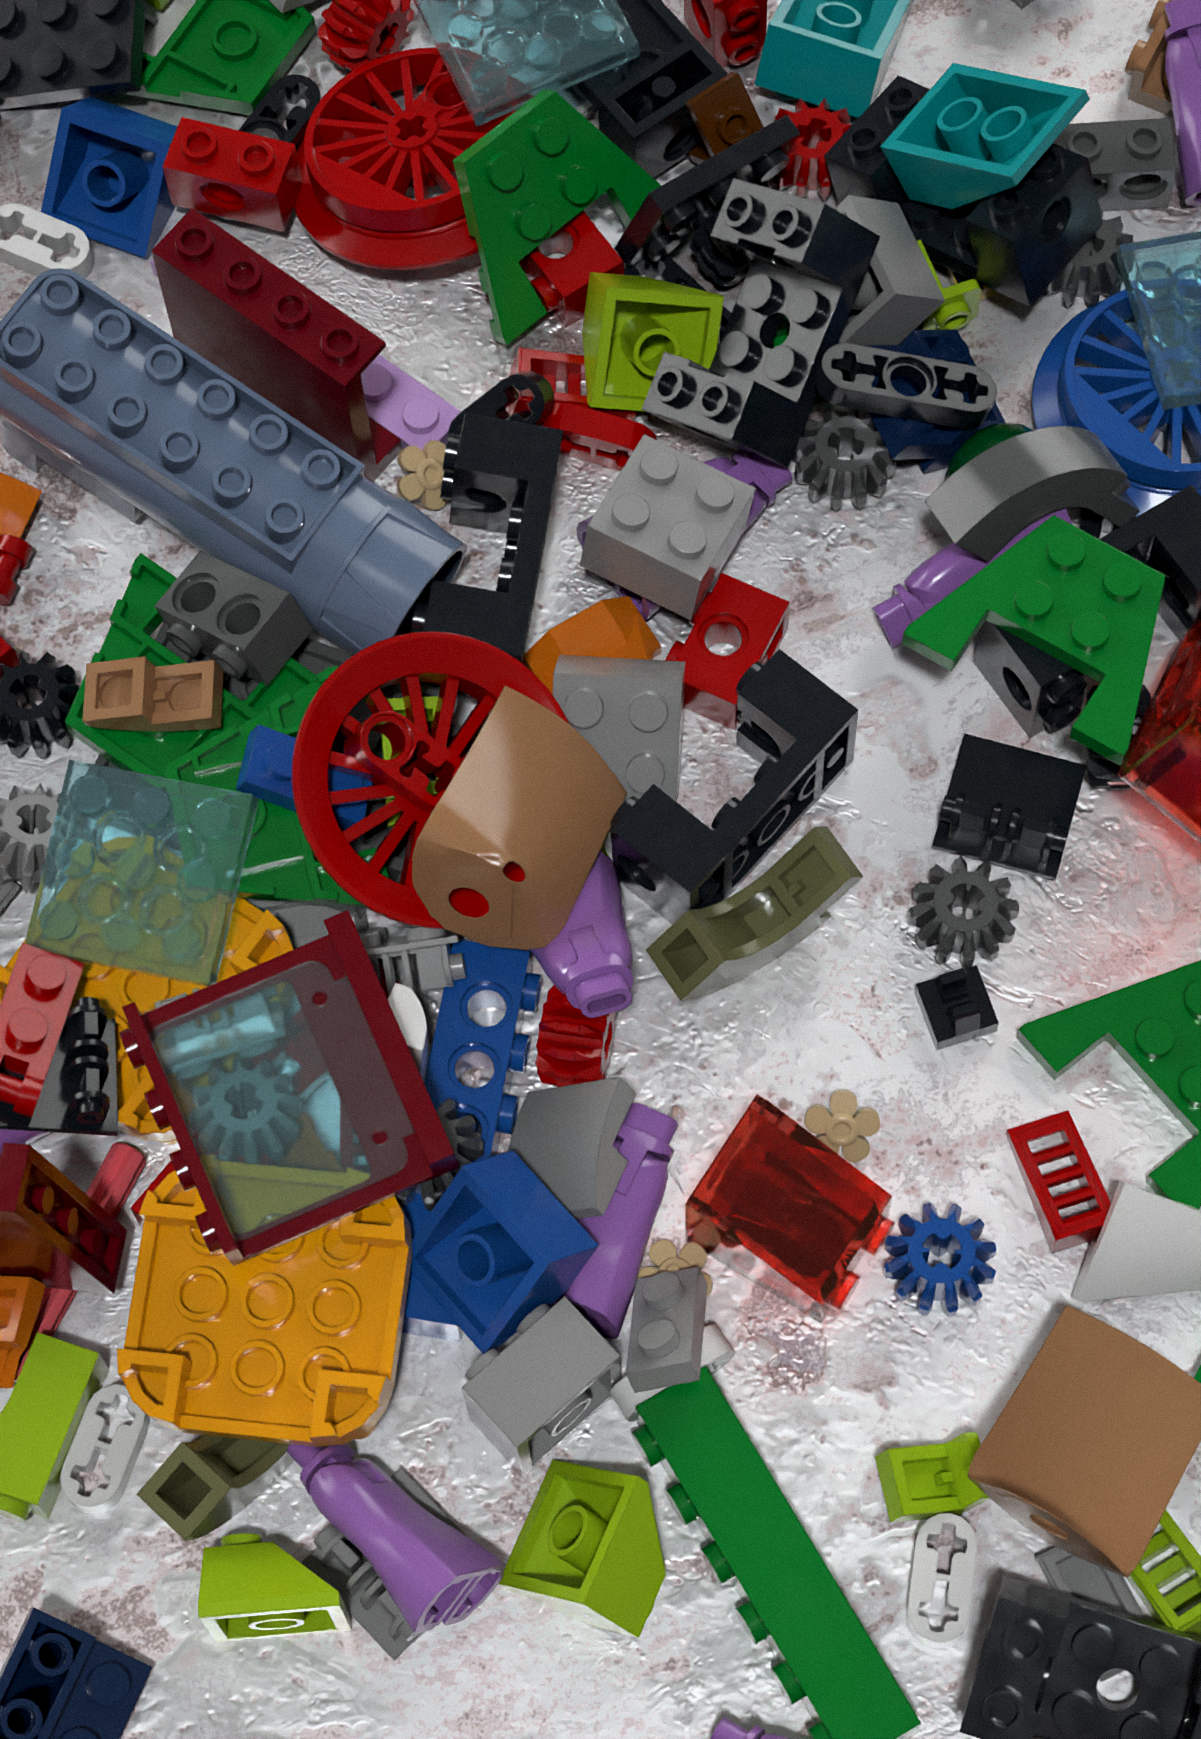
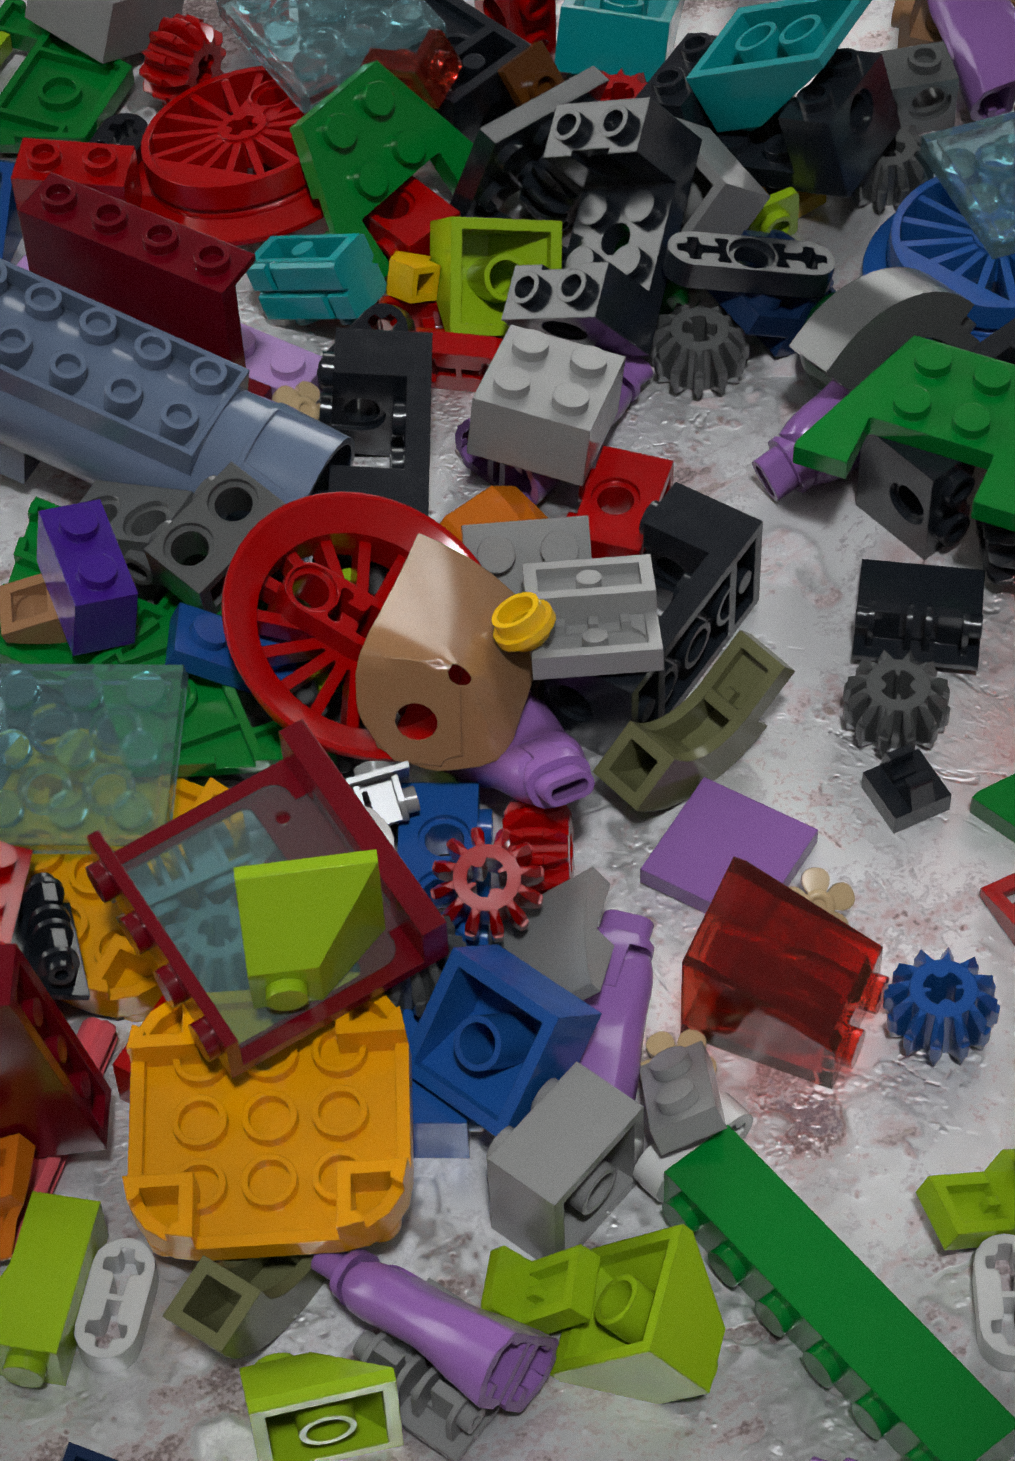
camera: 10 degrees left, 15 degrees down
none -> dark purple brick [37,499,138,656]
none -> dark grey brick [144,461,286,614]
none -> lime slope [233,849,386,1011]
none -> teal brick [246,233,387,326]
none -> clear red bracket [360,28,462,109]
none -> yellow piece [386,251,441,304]
none -> red gear [430,827,545,942]
none -> lime bracket [481,1244,601,1334]
none -> yellow plate [491,592,556,652]
none -> light grey slope [522,554,664,680]
none -> medium lavender tile [640,777,818,937]

